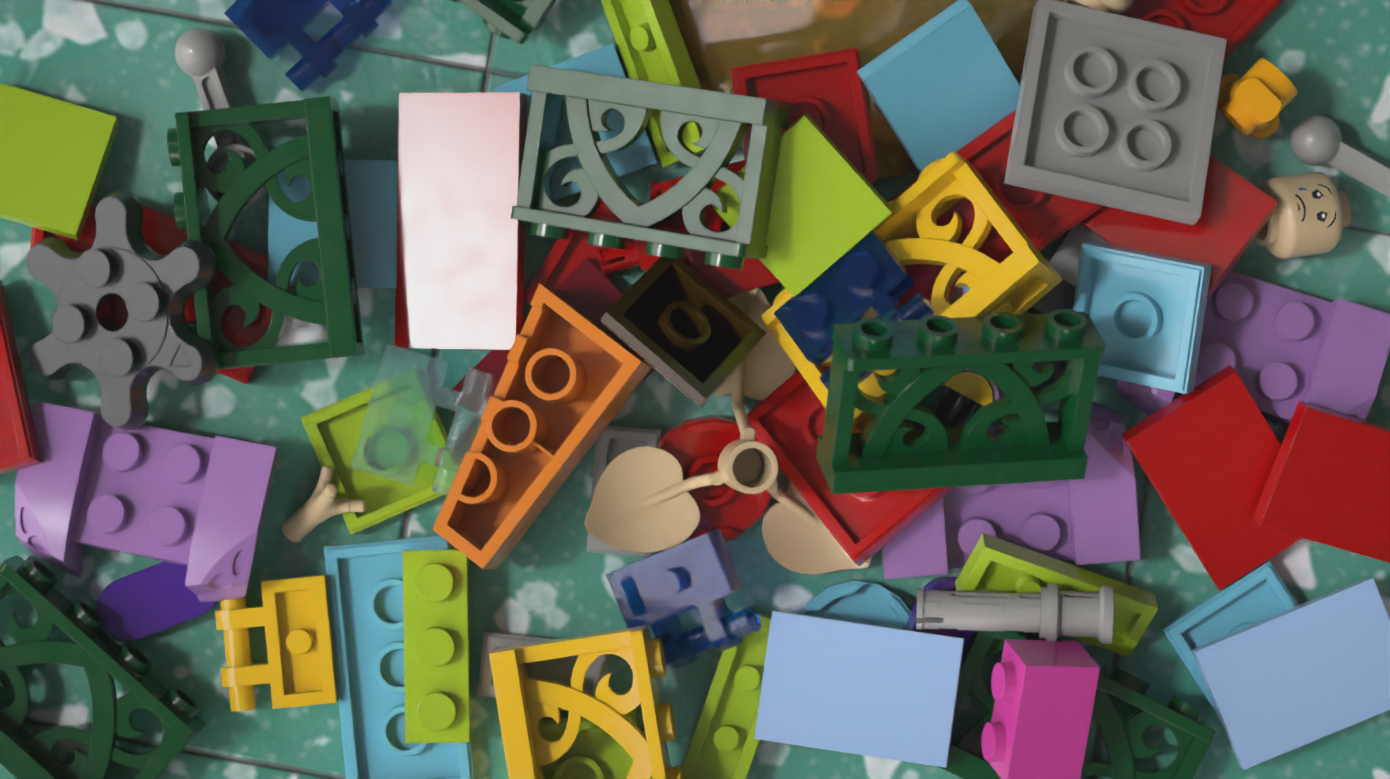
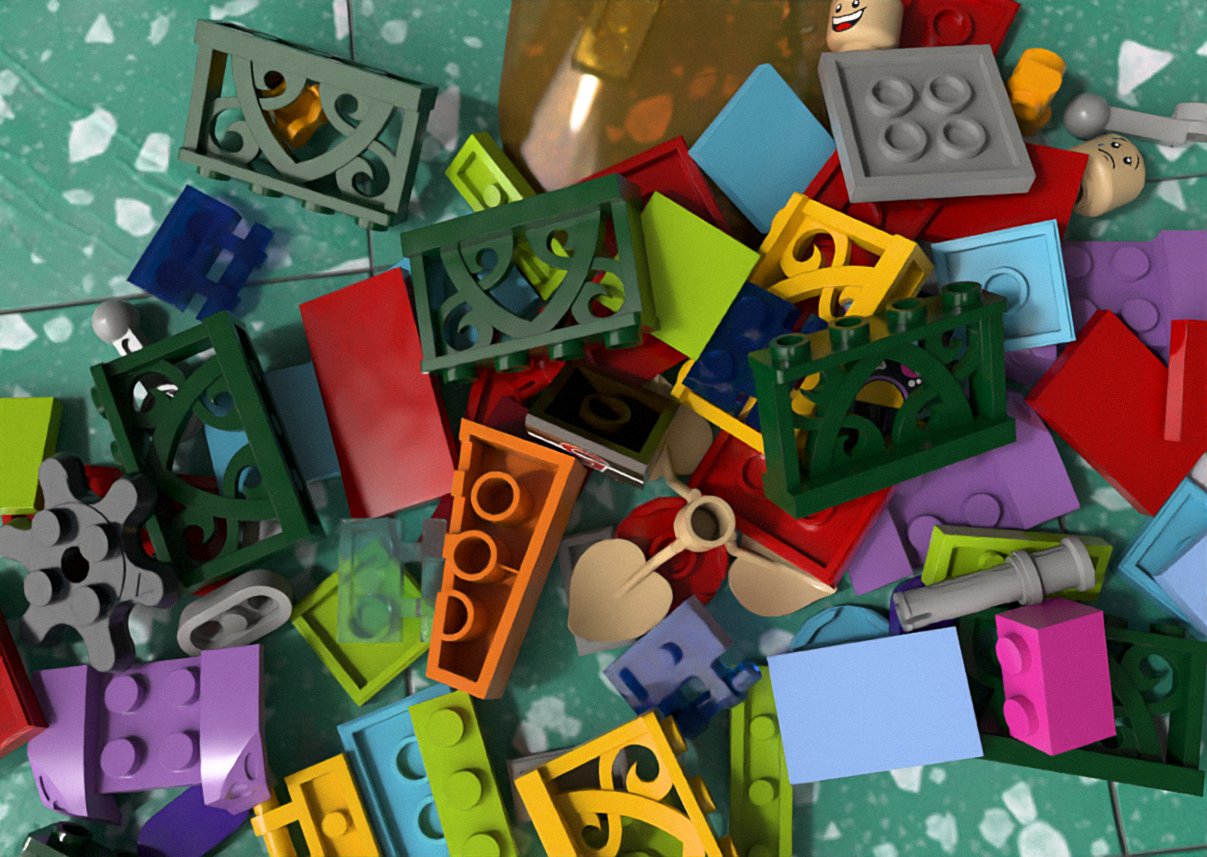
camera: 20 degrees left, 10 degrees down
tan bar [282,466,366,542] -> none
none -> light grey plate [177,570,292,657]

